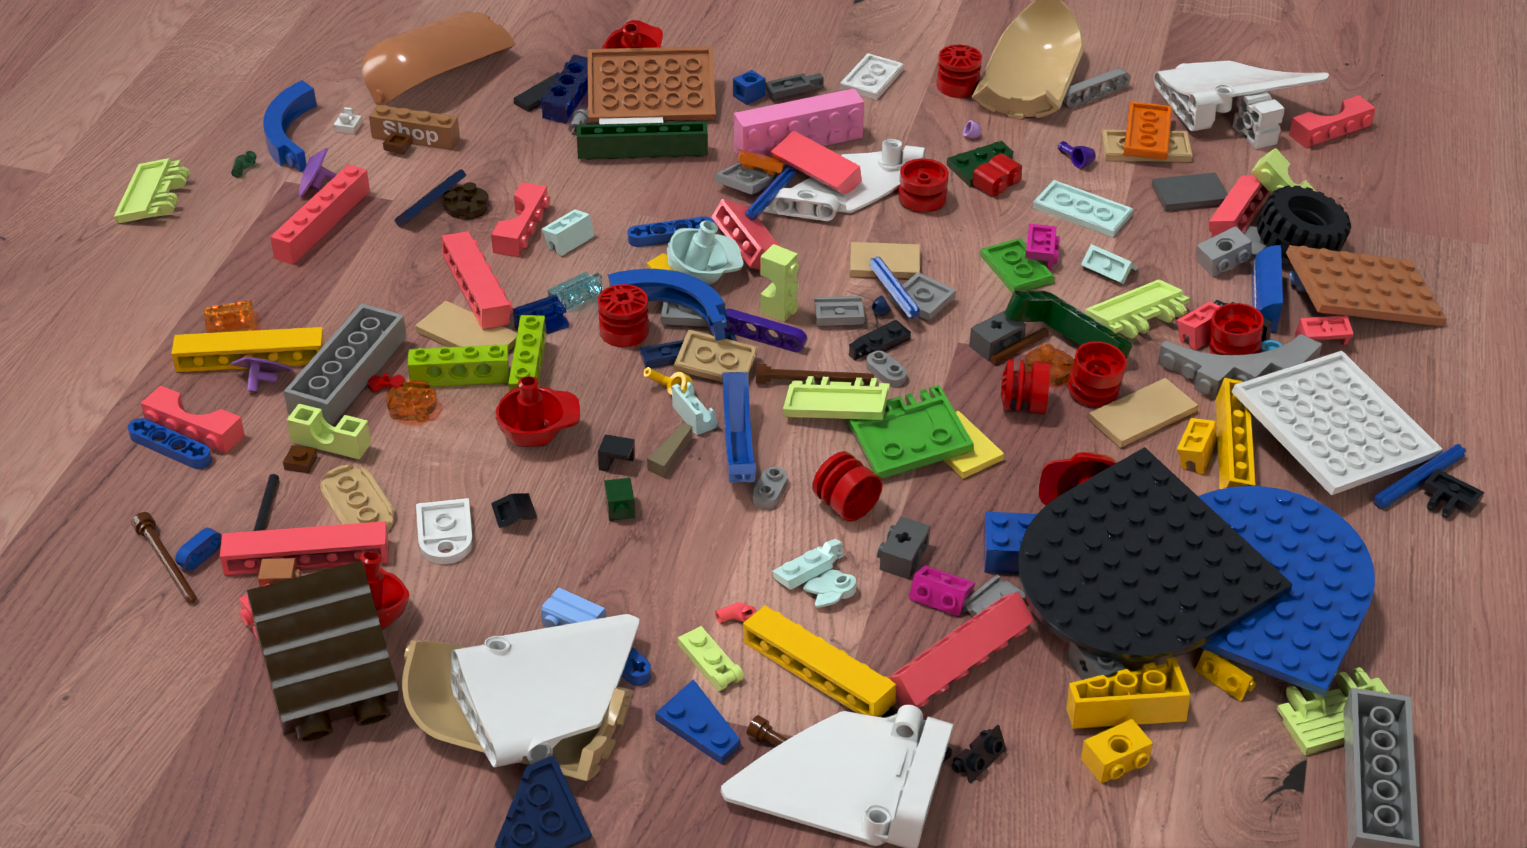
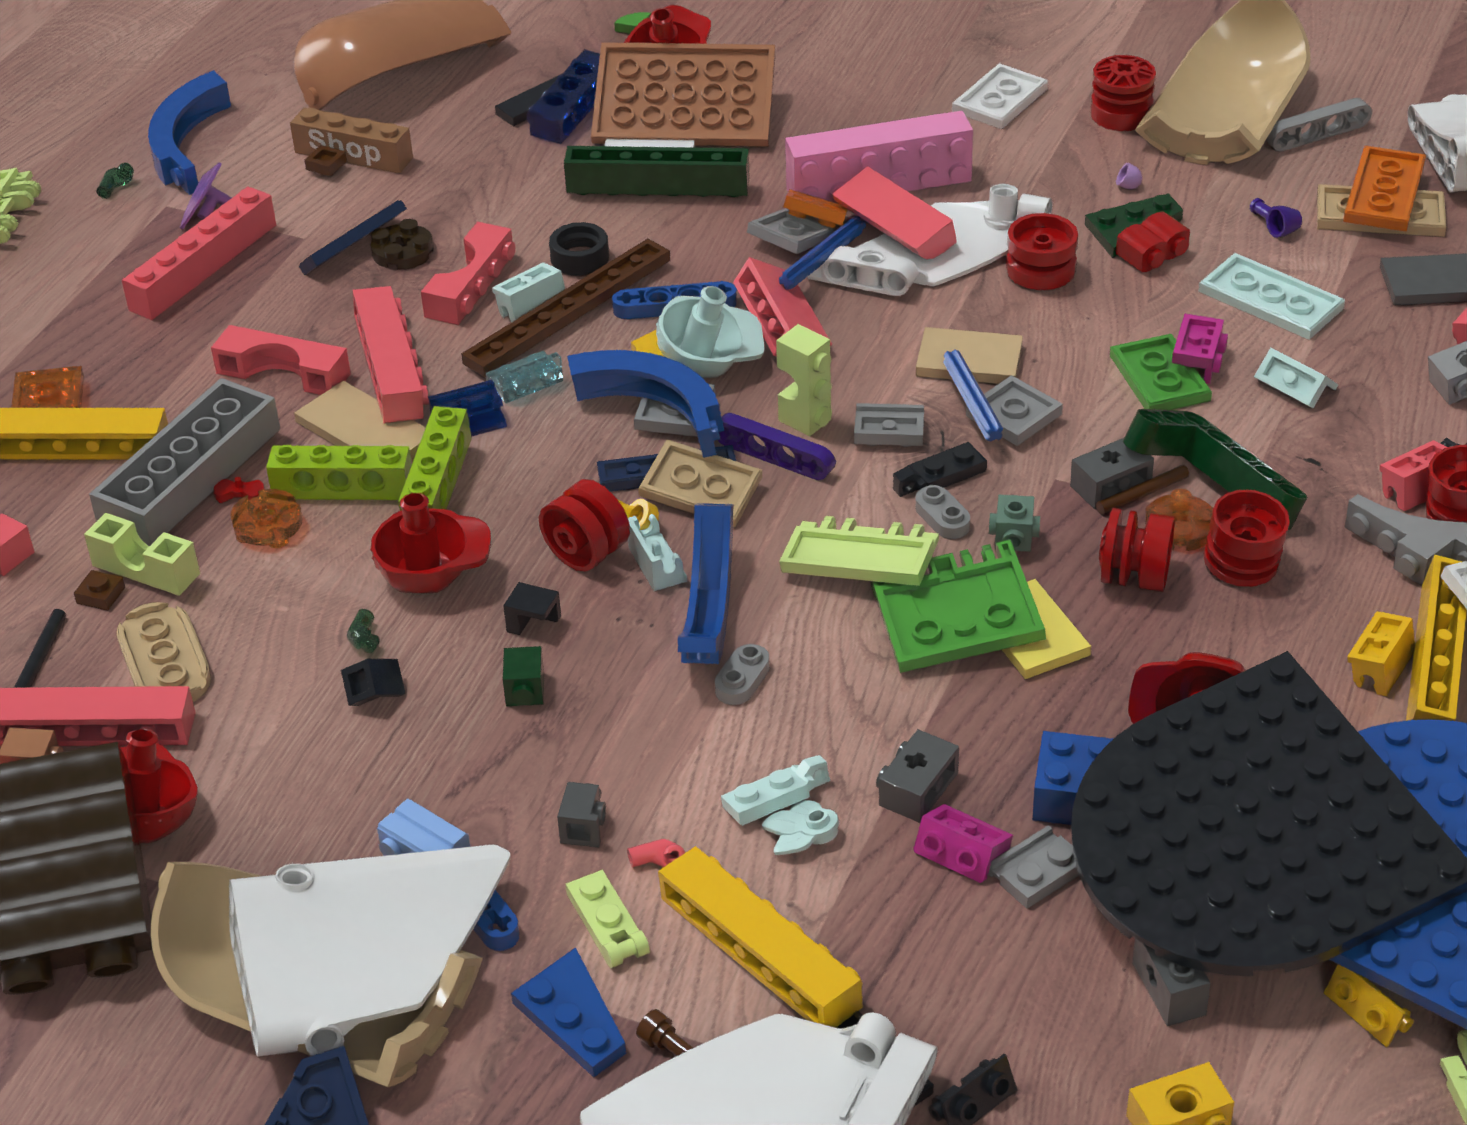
camera: 10 degrees right, 0 degrees up
medium lavender shield [231,356,294,392] -> none
white tile [334,107,362,135] -> none
white tile [416,498,473,565] -> none
light grey pin [569,109,589,135] -> none
red wheel [598,284,649,347] -> none
dark tan piece [647,423,693,478] -> none
blue brick [733,70,766,105] -> none
reddish brown piece [756,363,874,383] -> none
dark grey hinge [765,73,824,100] -> none
red wheel [812,451,883,522] -> none
dark blue hinge [872,295,892,316] -> none
coral brick [888,592,1035,708] -> none
yellow wedge [1066,657,1191,729] -> none
yellowish green hinge [1085,279,1190,339] -> none
tan tile [1088,378,1198,448] -> none
none -> coral arch [211,325,351,395]
none -> clear green arm [347,609,380,653]
none -> reddish brown plate [461,238,670,377]
none -> red wheel [538,479,630,572]
none -> black tyre [549,222,609,276]
none -> dark grey brick [557,782,606,848]
none -> bright green tile [614,12,651,34]
none -> sand green brick [989,494,1040,552]

